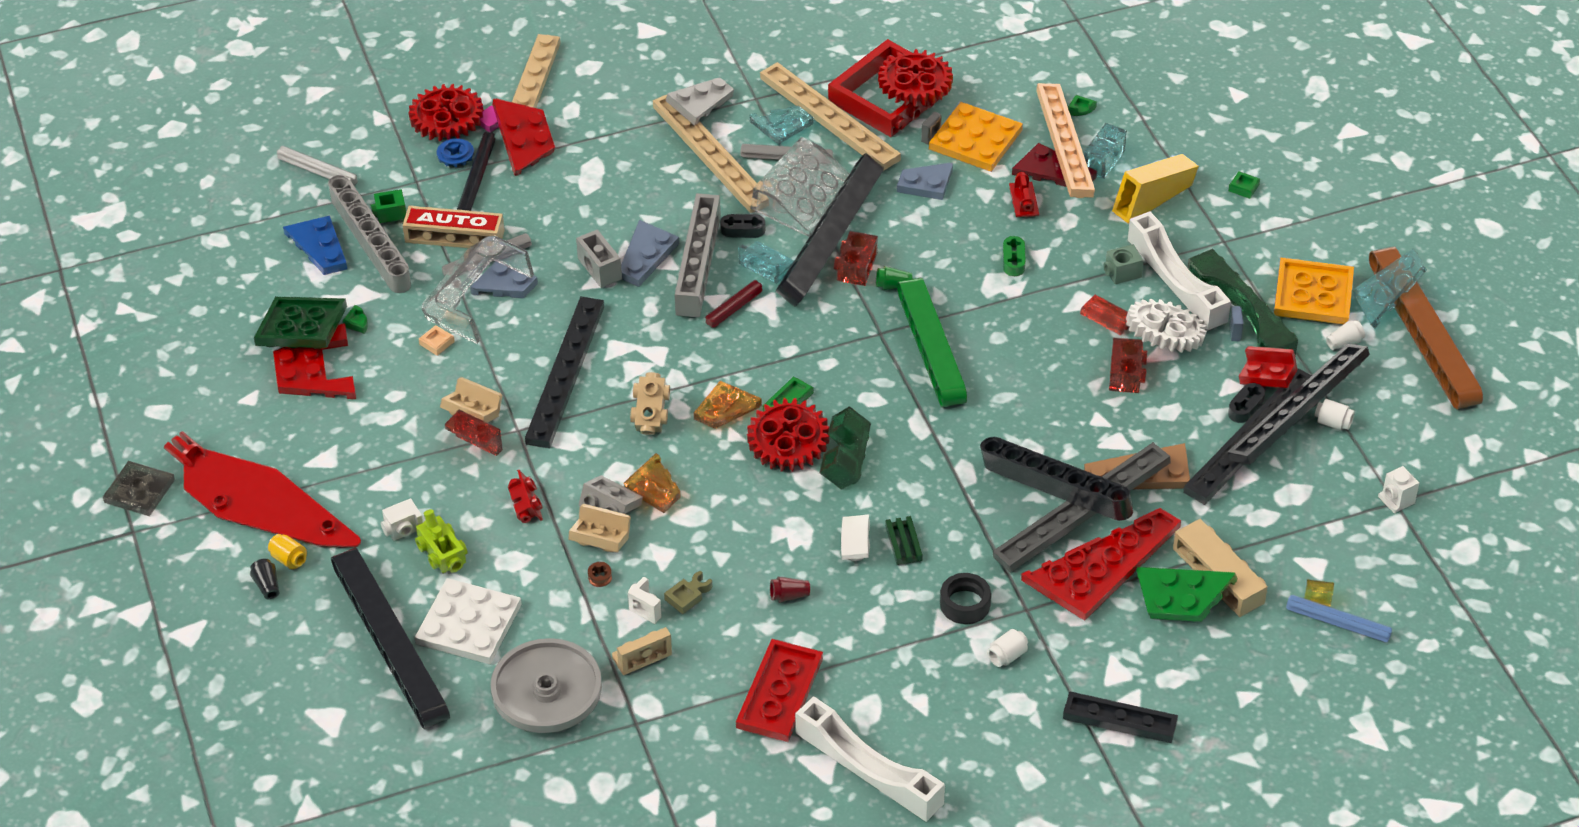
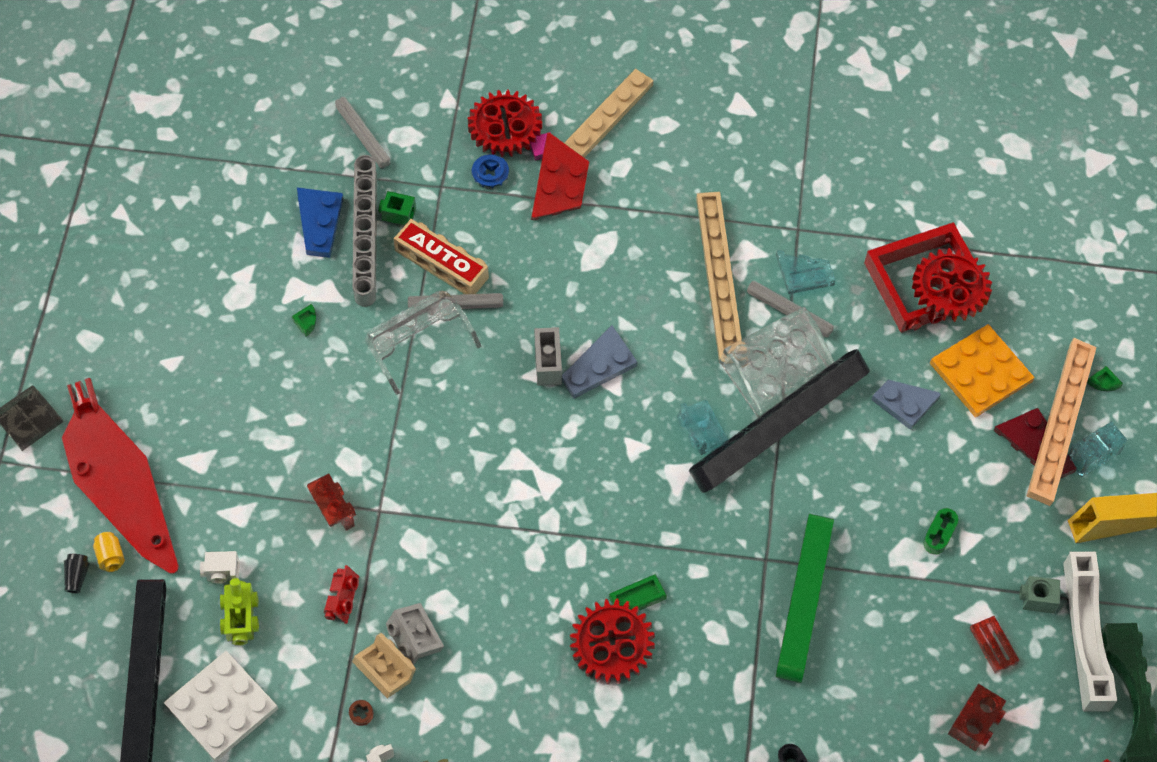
camera: 25 degrees right, 15 degrees up
dark green plate [254,296,347,349] -> none
red wing [273,324,356,399] -> none
light nougat tile [419,325,454,356] -> none
tan bracket [440,377,502,425] -> none
black axle [457,131,496,211] -> none
sand blue wing [470,259,538,298] -> none
black plate [525,296,604,449] -> none
clear orange wing [624,453,681,513] -> none
tan brick [630,372,670,435] -> none
light grey wing [666,77,734,126] -> none
light grey brick [675,193,721,317] -> none
clear orange wing [694,381,762,429] -> none
dark red axle [705,280,763,328] -> none
black beam [720,214,766,238] -> none
tan plate [760,62,901,171] -> none
clear green arch [819,406,871,490] -> none
clear red brick [834,231,878,286] -> none
green cone [876,266,912,290] -> none
dark grey tile [921,111,942,144] -> none
red hinge [1009,172,1039,217] -> none
white gear [1126,299,1207,353] -> none
sand blue tile [1229,306,1243,341] -> none

